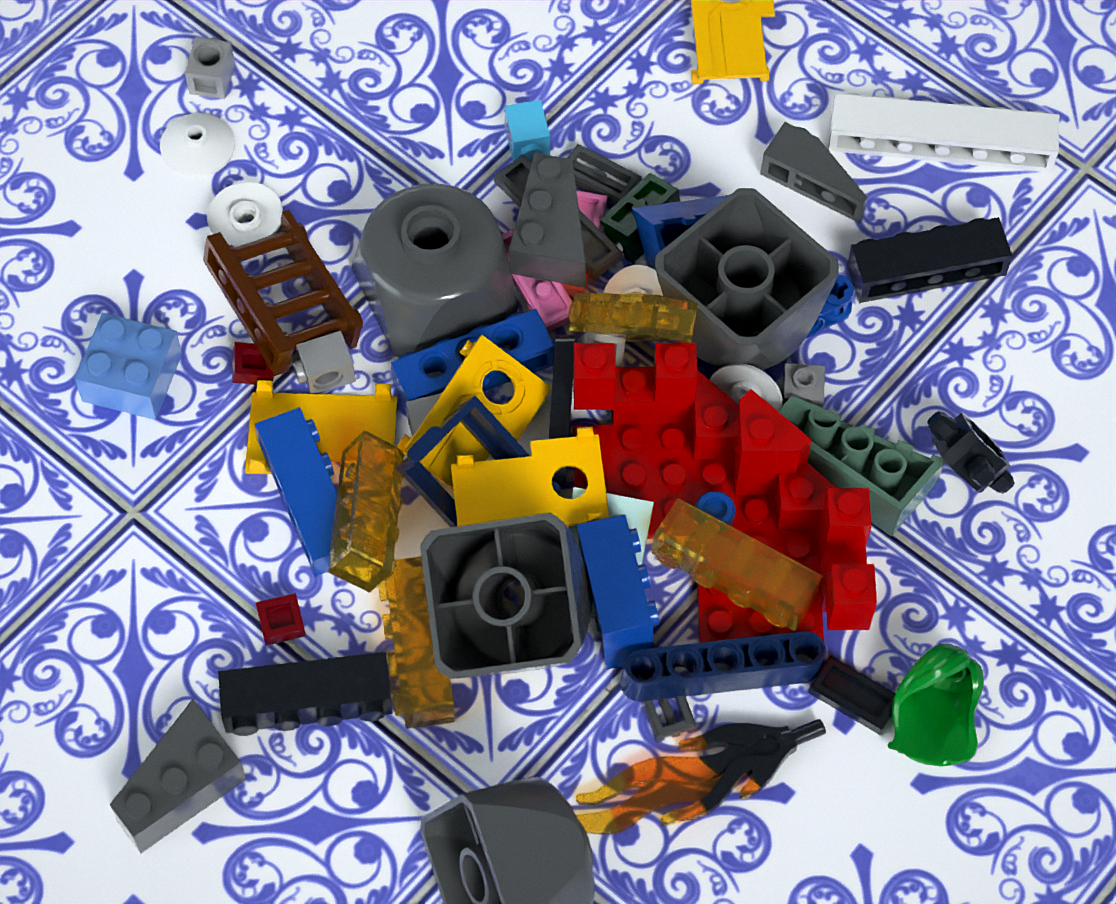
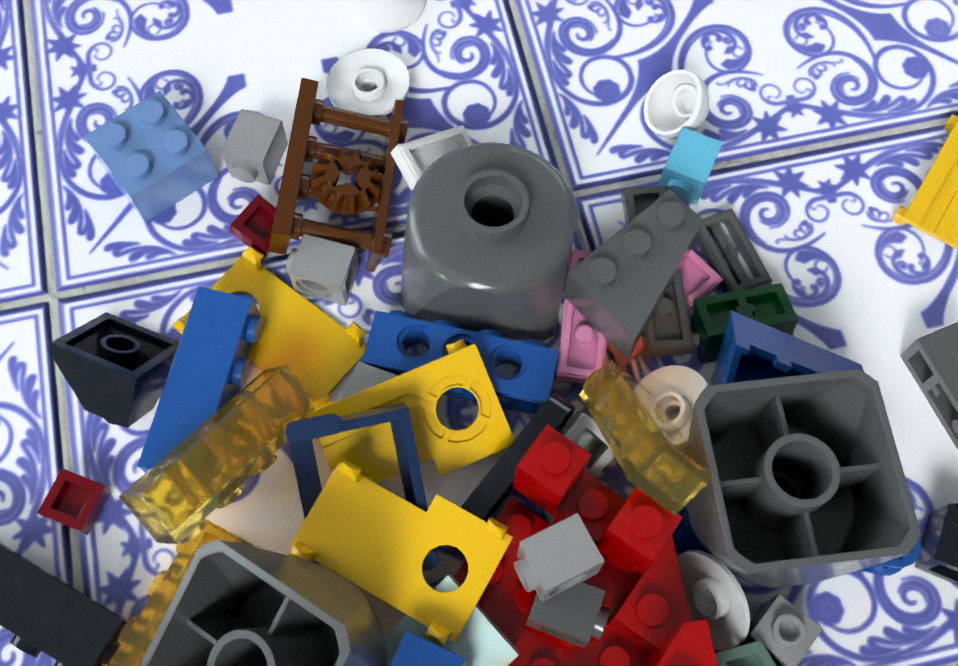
camera: 35 degrees right, 5 degrees up
none -> black slope [49,312,179,428]
none -> light grey brick [221,109,288,185]
none -> reddish brown gear [310,146,383,215]
none -> white tile [391,125,473,191]
none -> light grey brick [514,513,604,602]
none -> dark grey brick [526,582,610,648]
none -> white piece [643,69,710,139]

